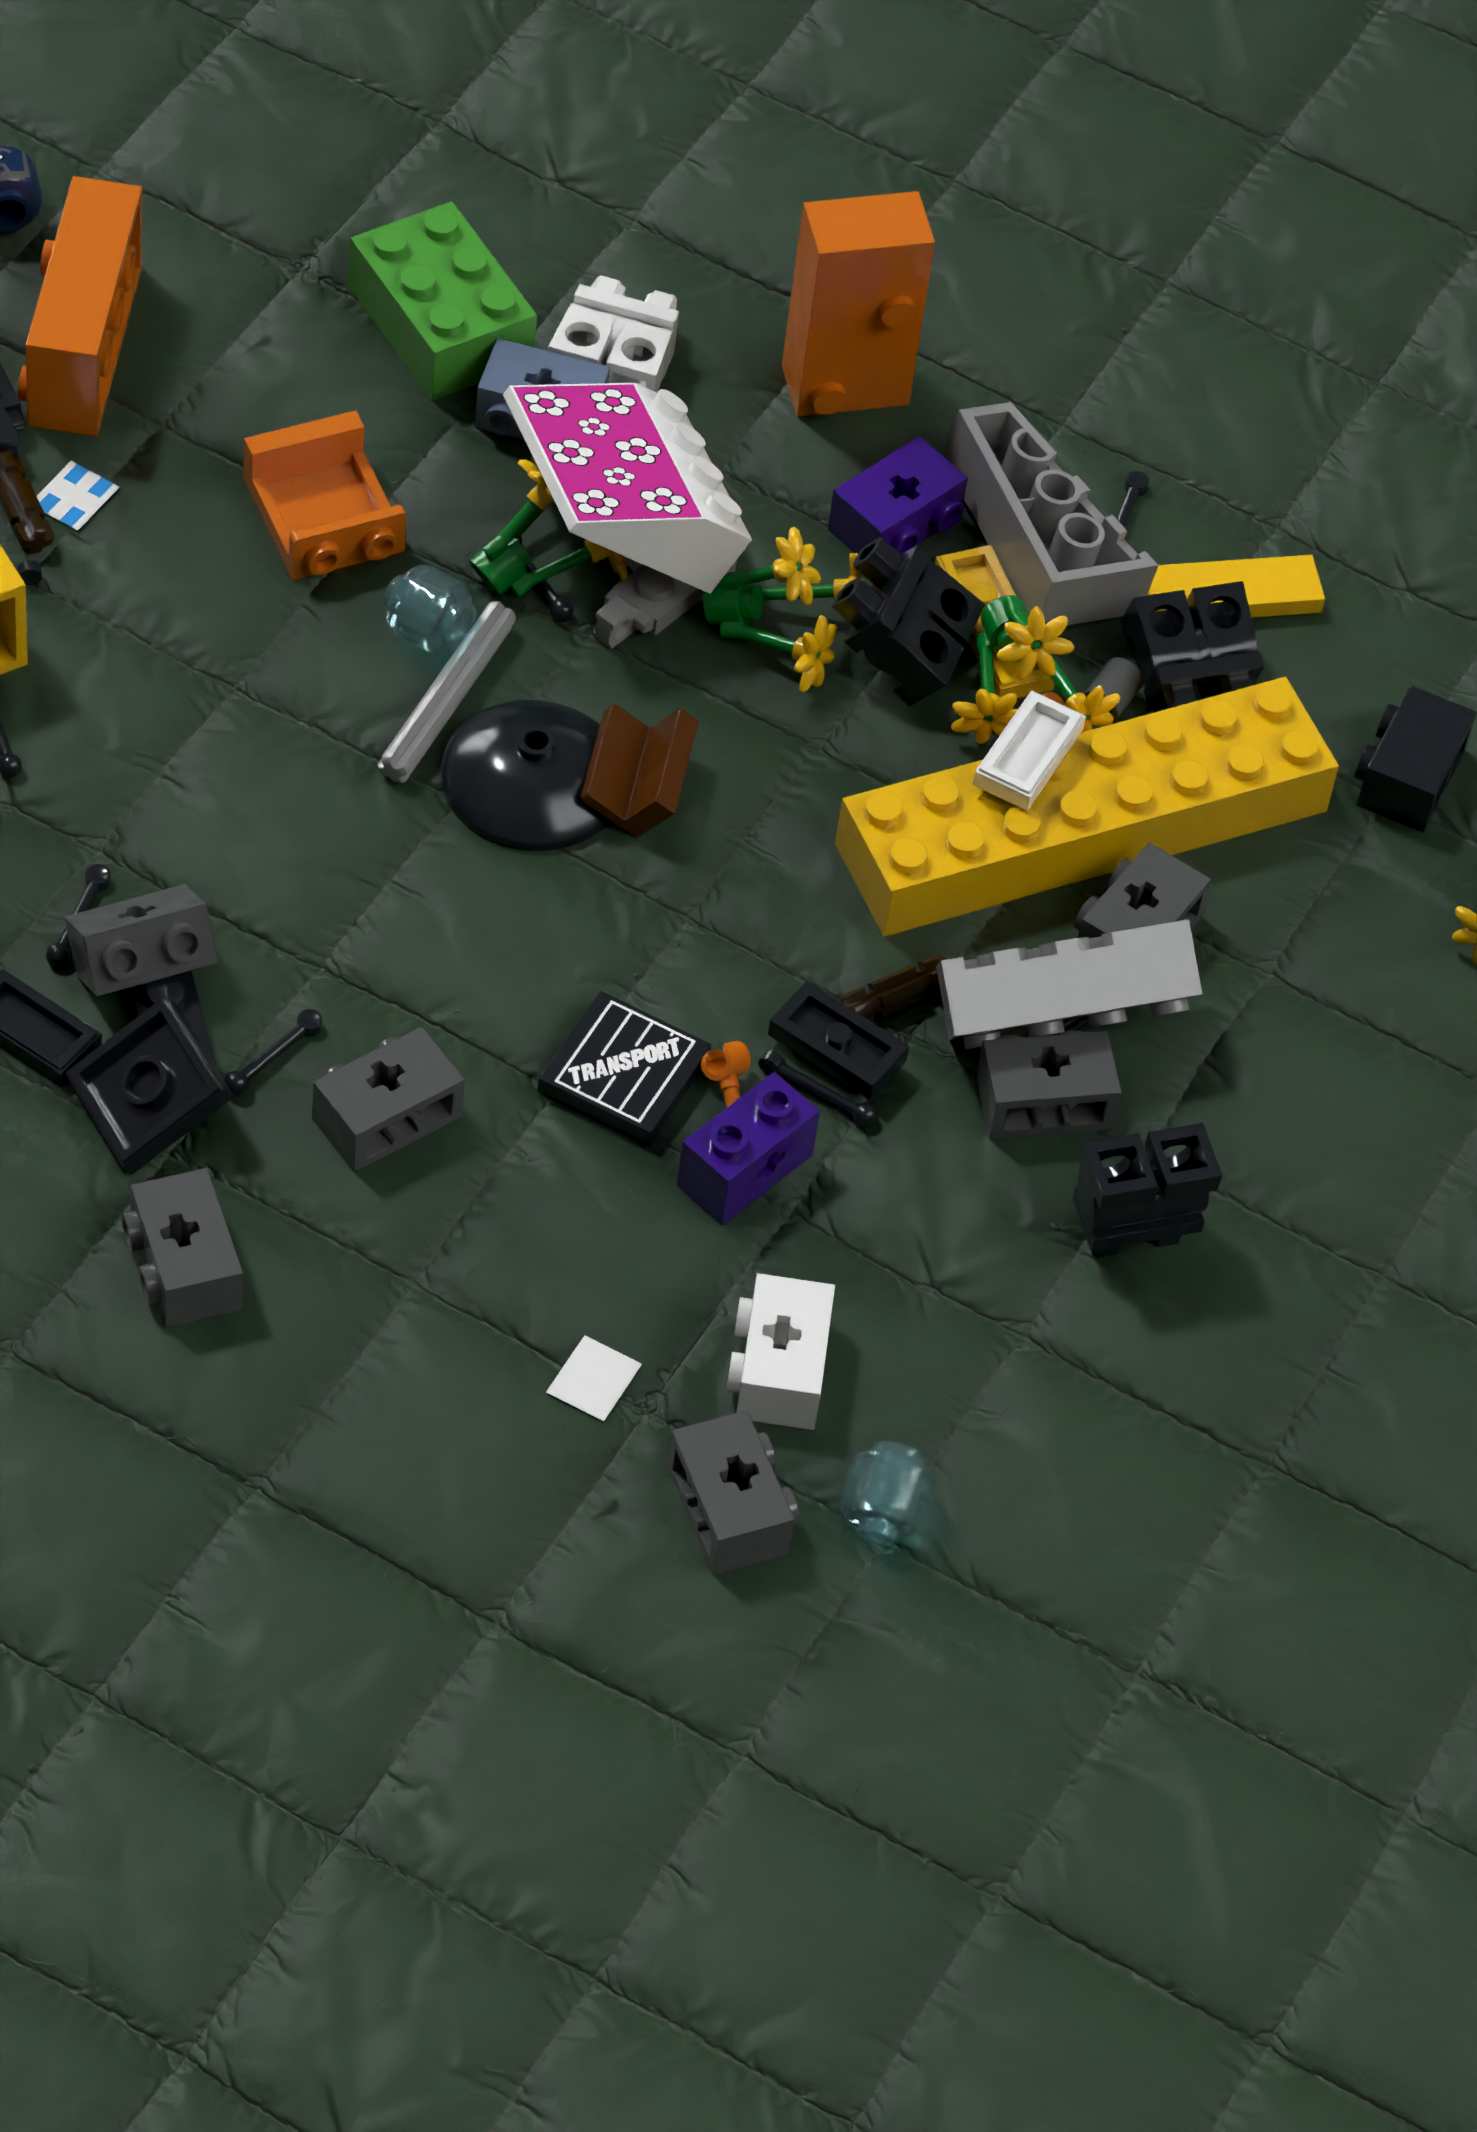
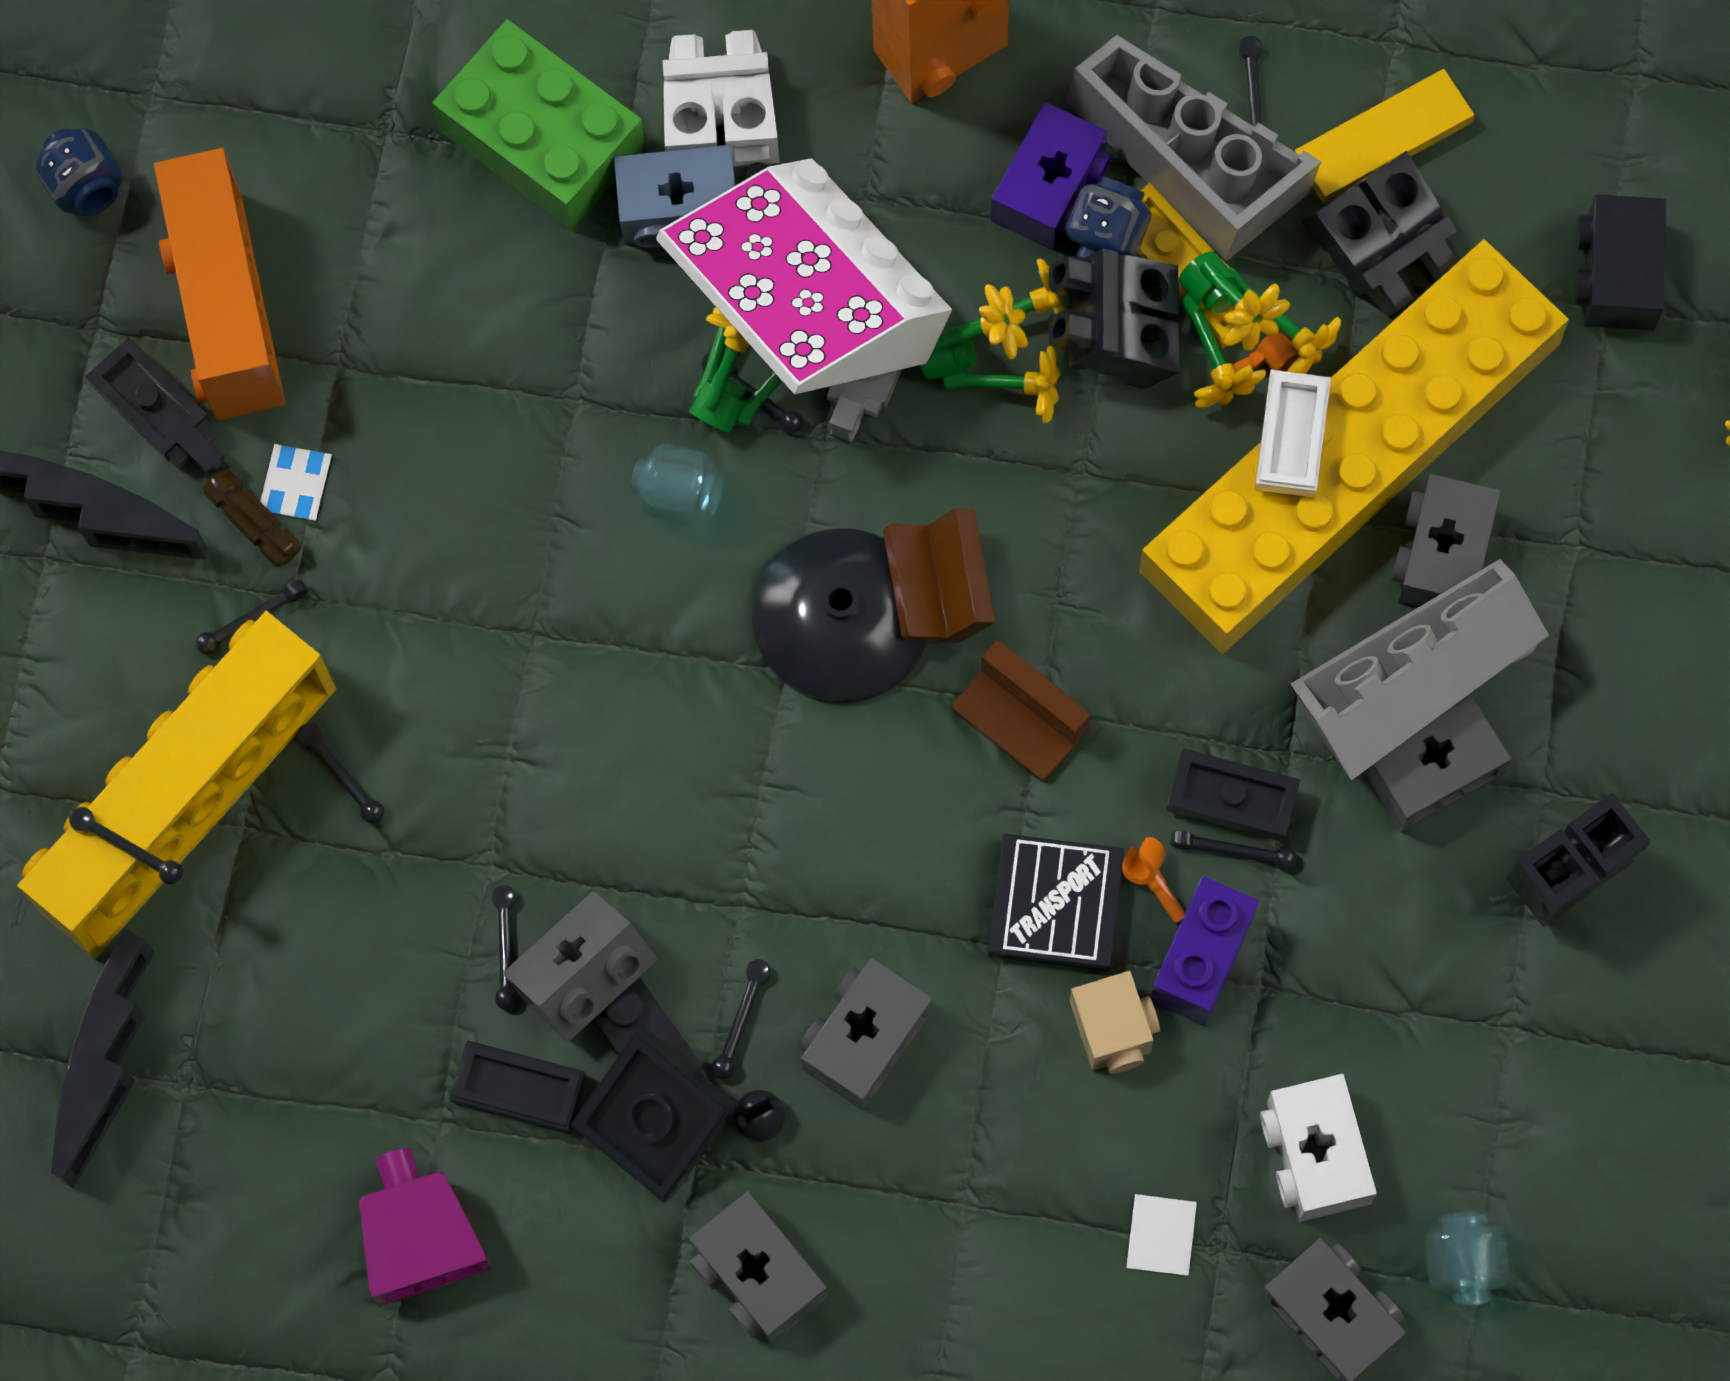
camera: 10 degrees left, 20 degrees up
orange panel [243,410,407,581] -> none
light grey axle [378,601,516,784] -> none
dark brown axle [839,954,947,1022] -> none
dark grey hinge [1084,657,1144,723] -> none
none -> black hinge [734,1090,785,1142]
none -> reddish brown panel [953,639,1091,782]
none -> dark blue head [1065,176,1152,258]
none -> tan brick [1070,971,1160,1074]

